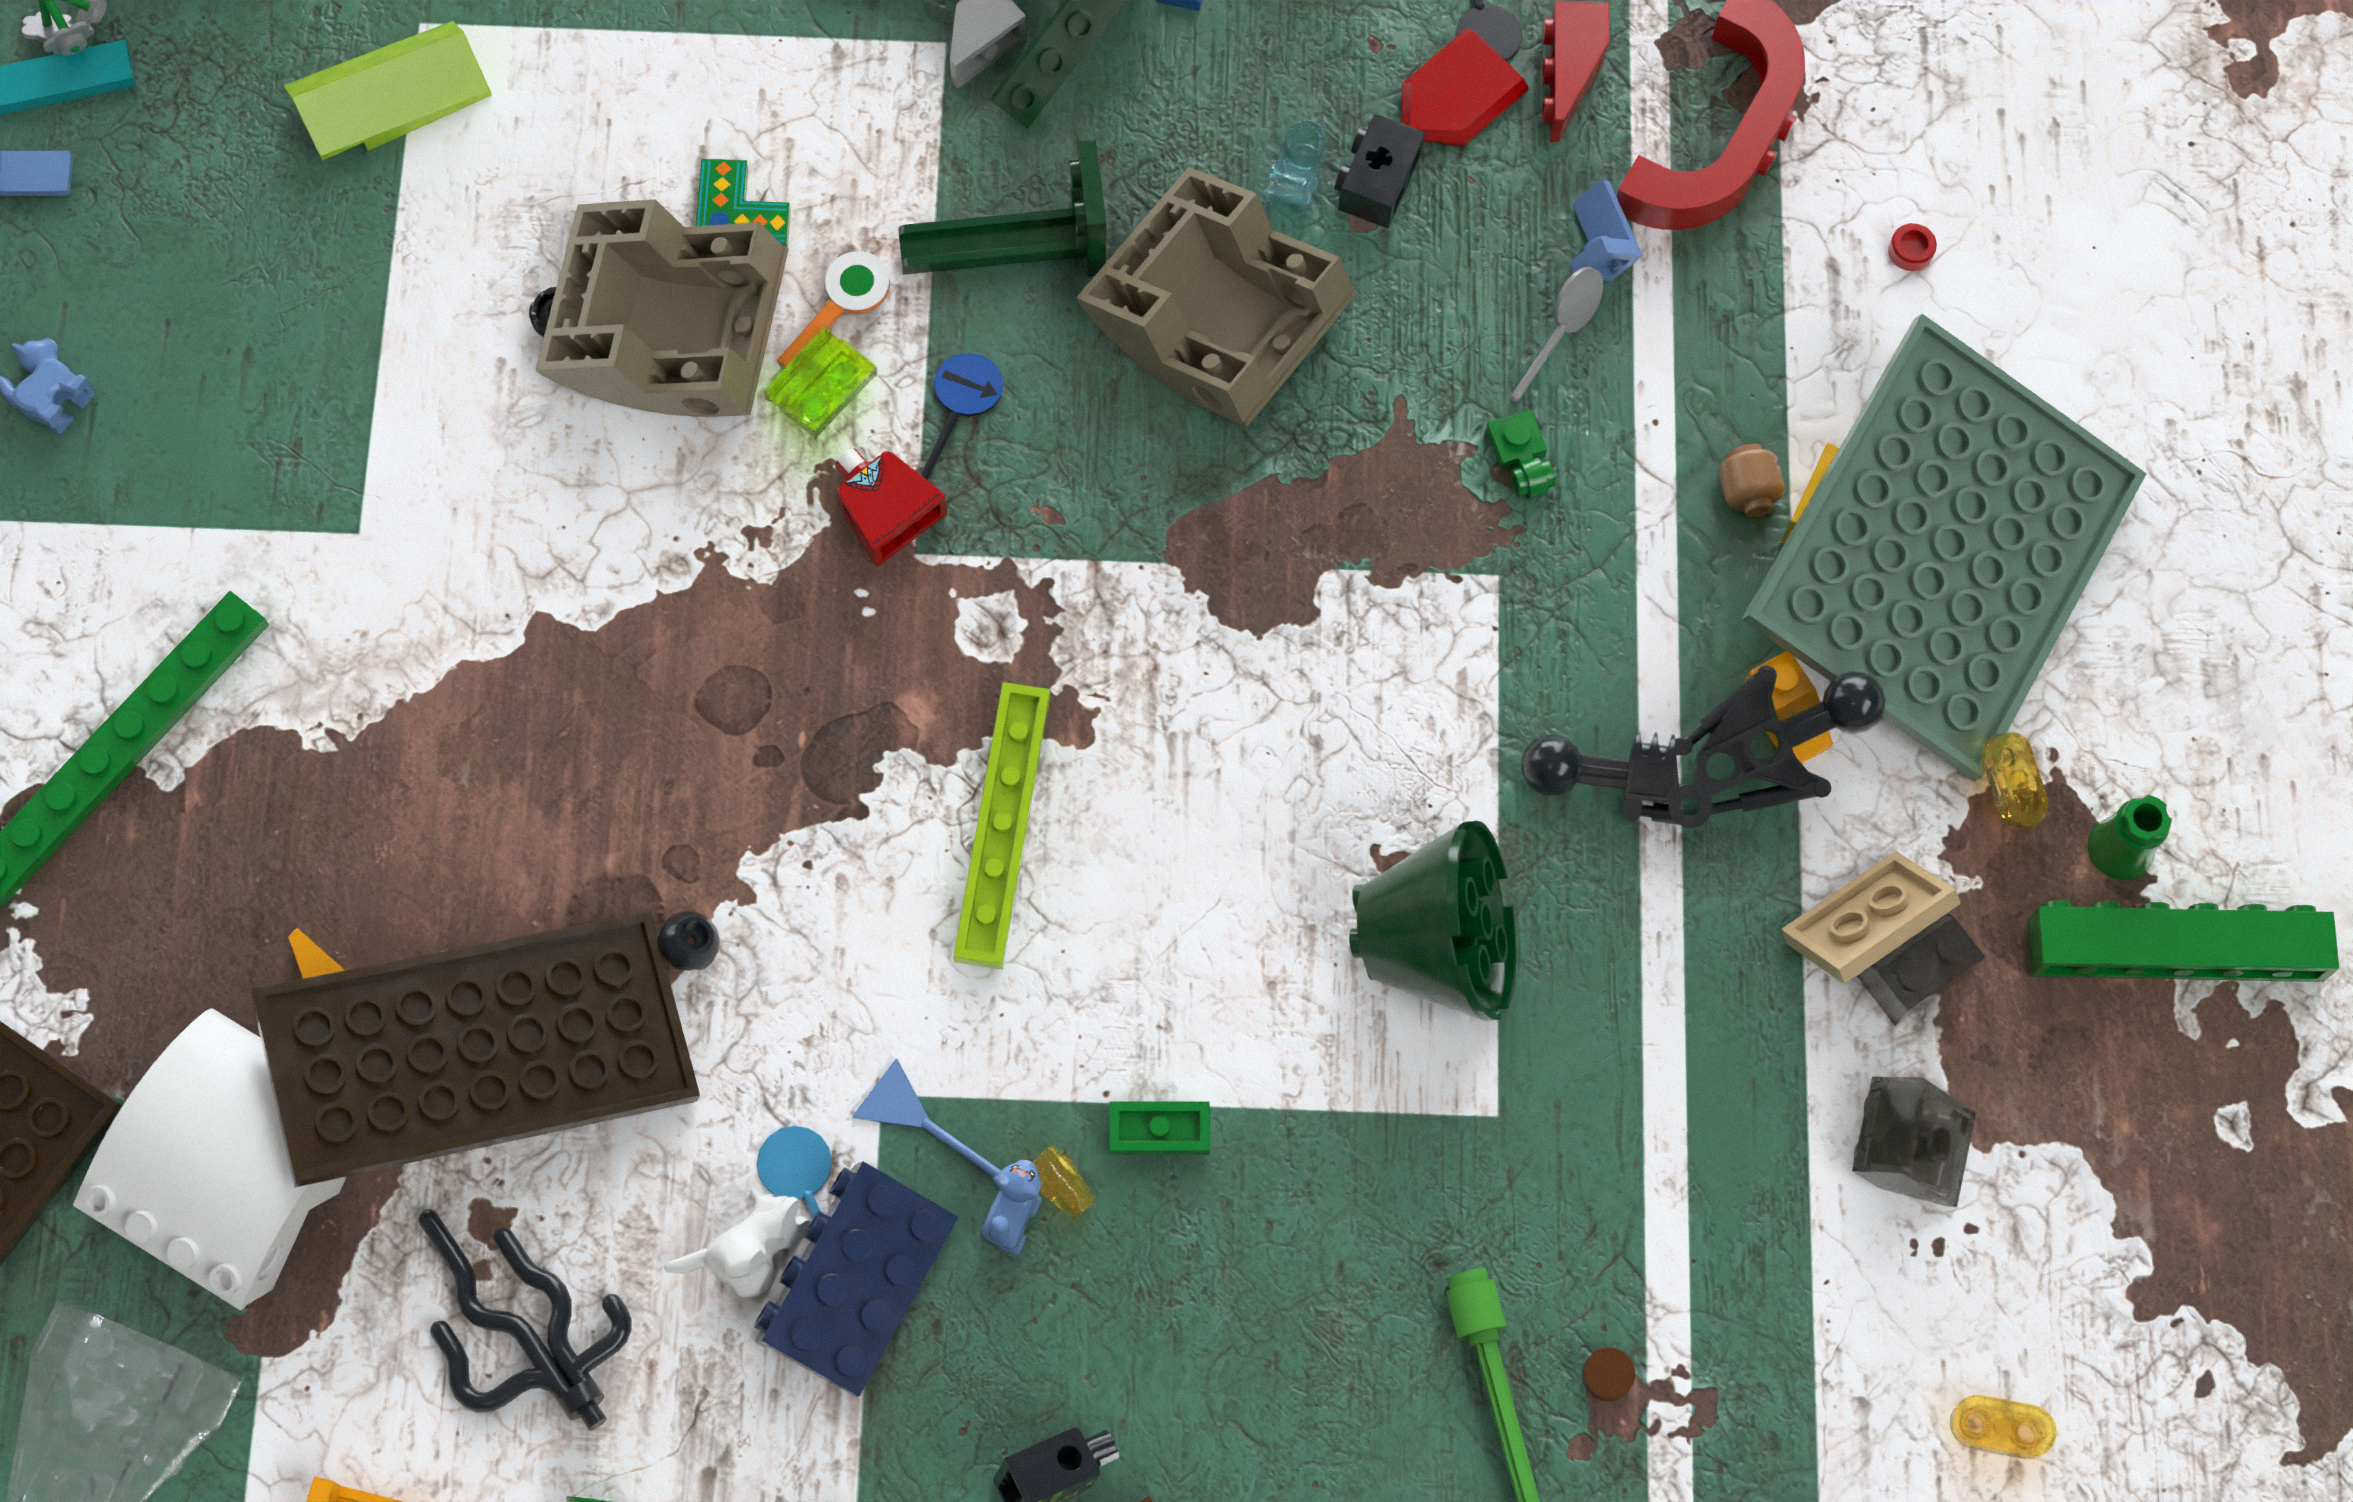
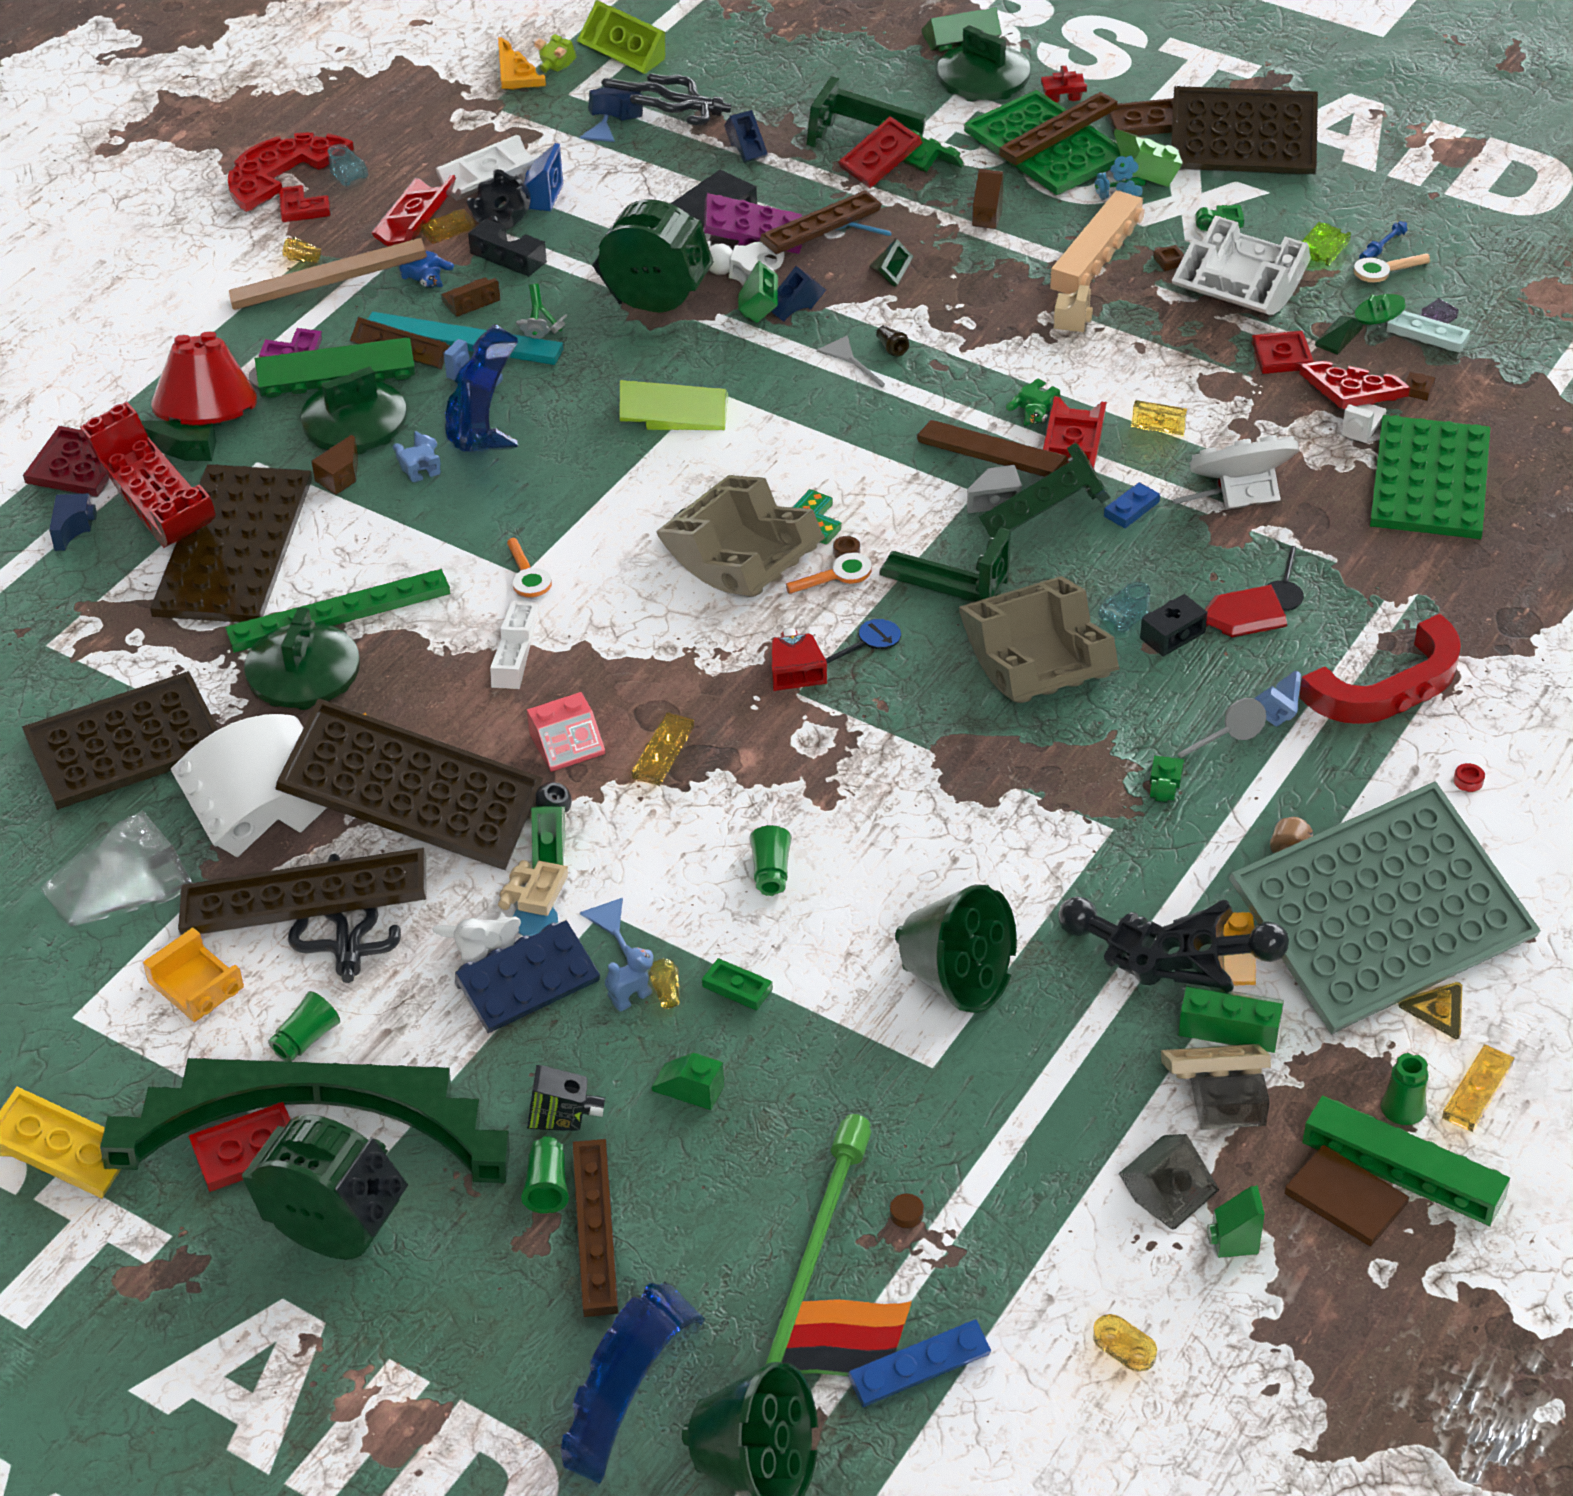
camera: 35 degrees right, 25 degrees down
clear neon green plate [763,326,877,438] -> none
lime plate [953,682,1051,970] -> none
slope [1542,0,1609,142] -> none
clear yellow plate [1982,732,2048,828] -> none
none -> dark brown plate [178,847,427,935]
none -> dark green bracket [244,607,360,710]
none -> clear blue windscreen [445,324,518,452]
none -> white slope [490,601,539,689]
none -> tan plate [498,860,568,916]
none -> piece [507,538,552,597]
none -> coral slope [527,692,605,772]
none -> green slope [531,806,565,869]
none -> clear yellow tile [632,712,694,786]
none -> green slope [651,1052,724,1110]
none -> green plant [749,825,792,896]
none -> reddish brown tile [833,536,860,559]
none -> green slope [1178,984,1284,1053]
none -> green slope [1207,1185,1265,1258]
none -> reddish brown tile [1284,1145,1409,1247]
none -> clear yellow piece [1398,982,1462,1039]
none -> clear yellow plate [1442,1044,1515,1132]

